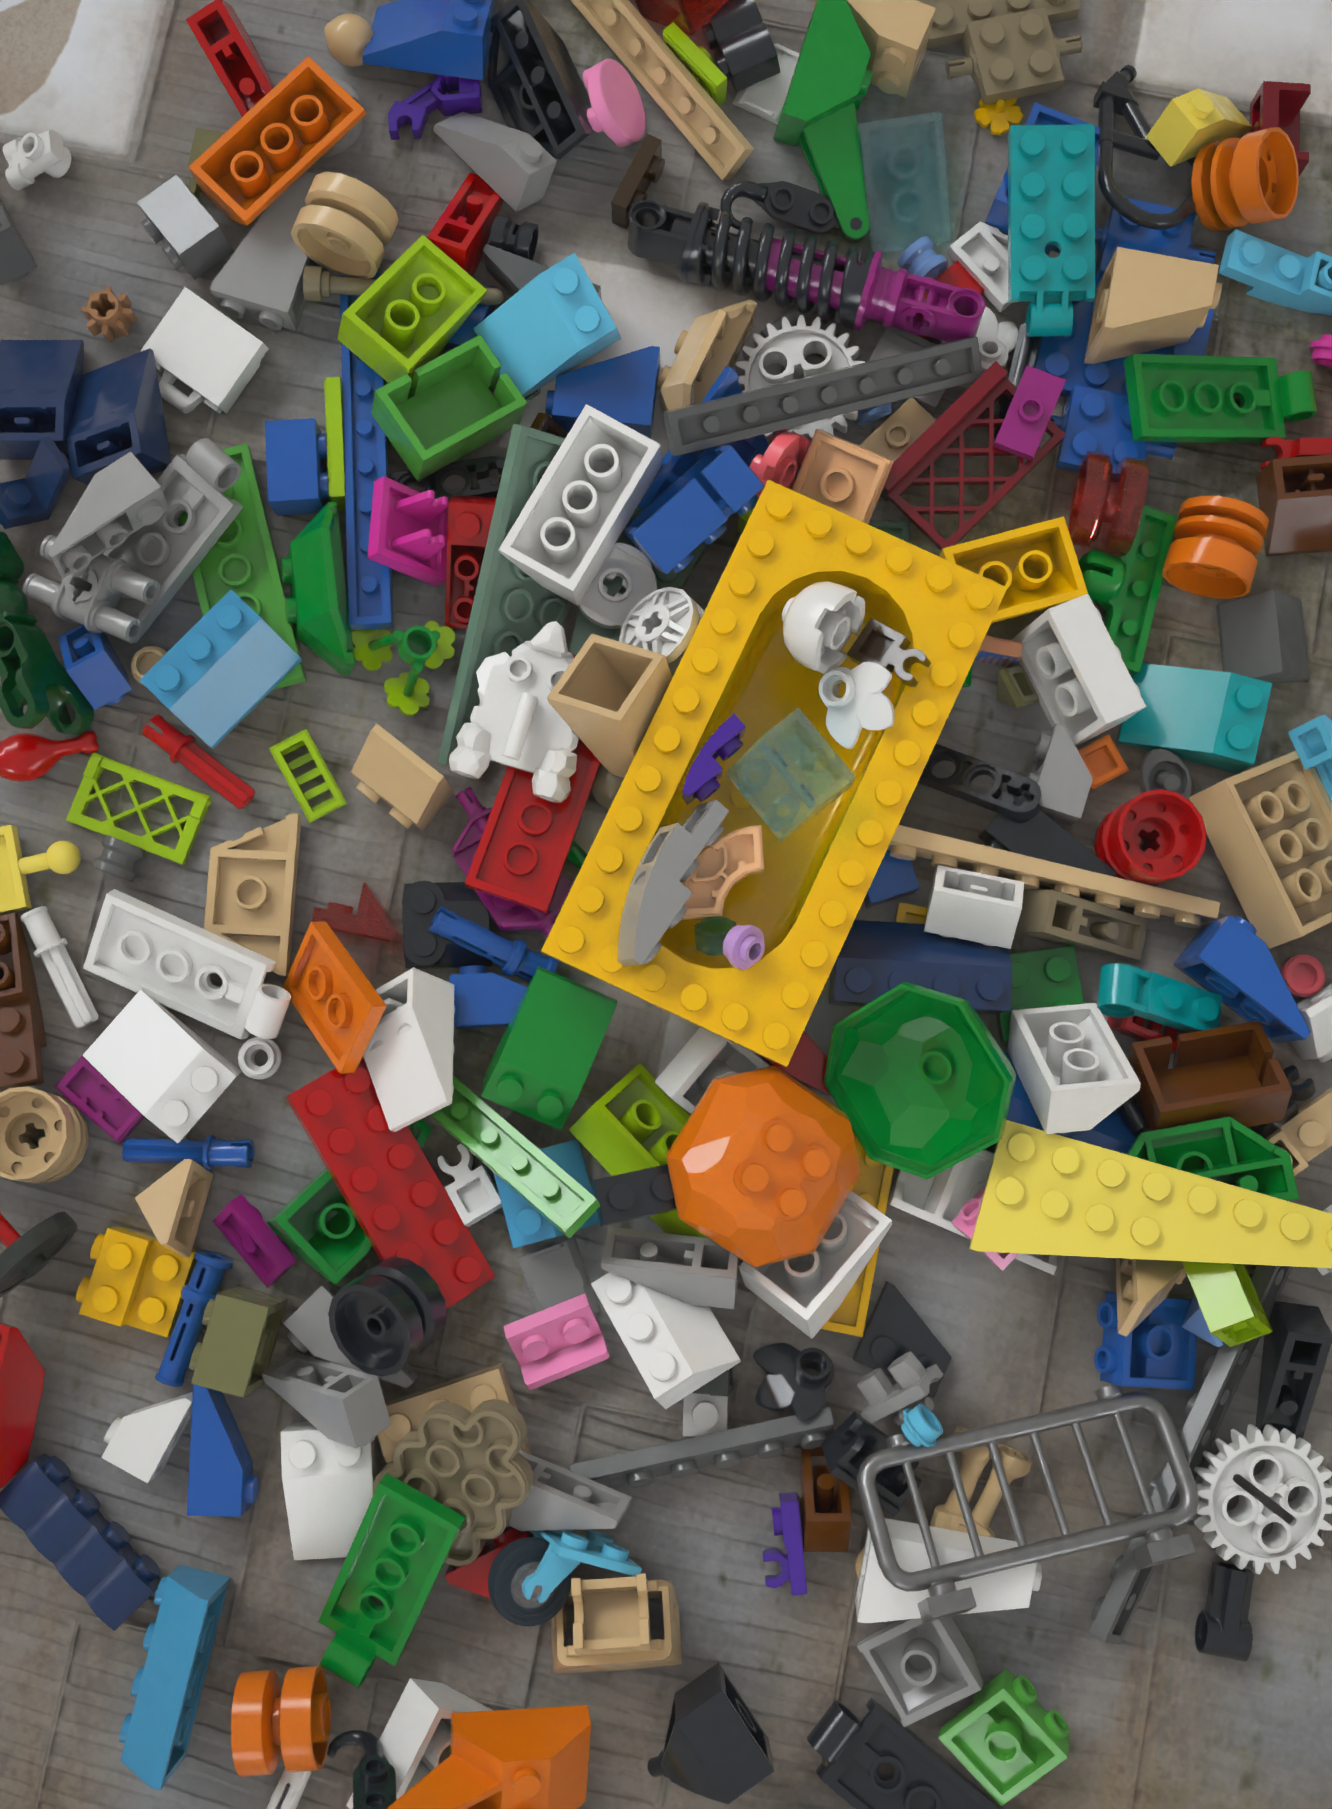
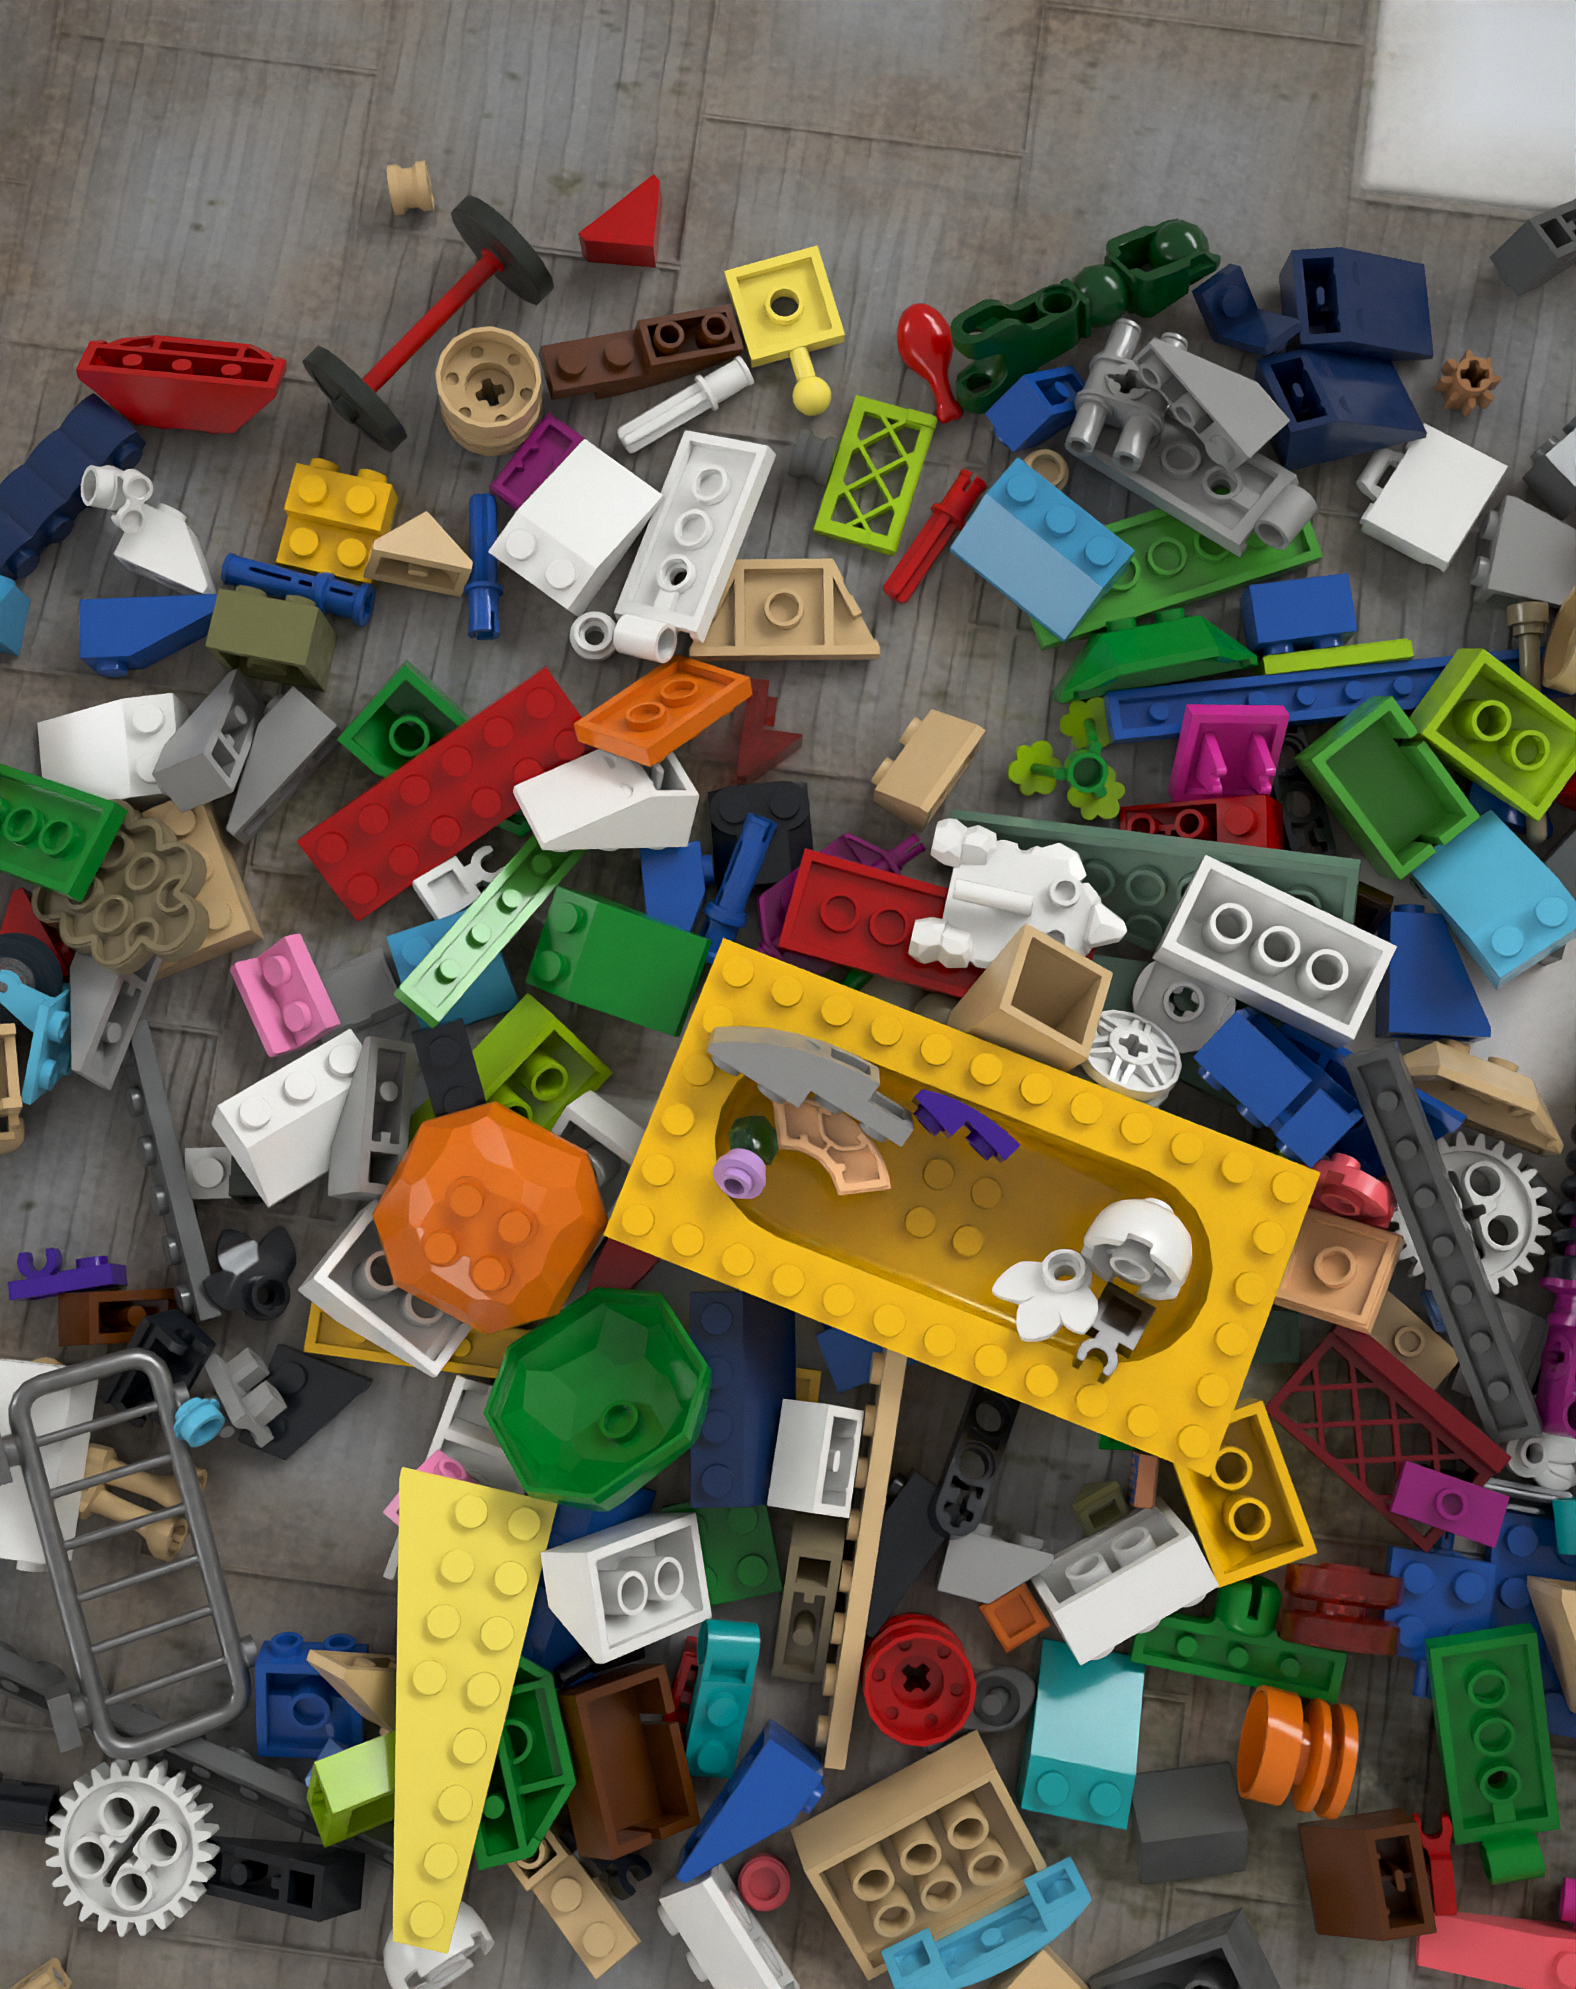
camera: 85 degrees right, 0 degrees up
magenta plate [213,1194,297,1288] -> none
lime slope [269,729,347,823] -> none
black wheel [328,1256,447,1377] -> none
clear light blue slope [726,707,856,842] -> none
none -> white plate [81,465,153,534]

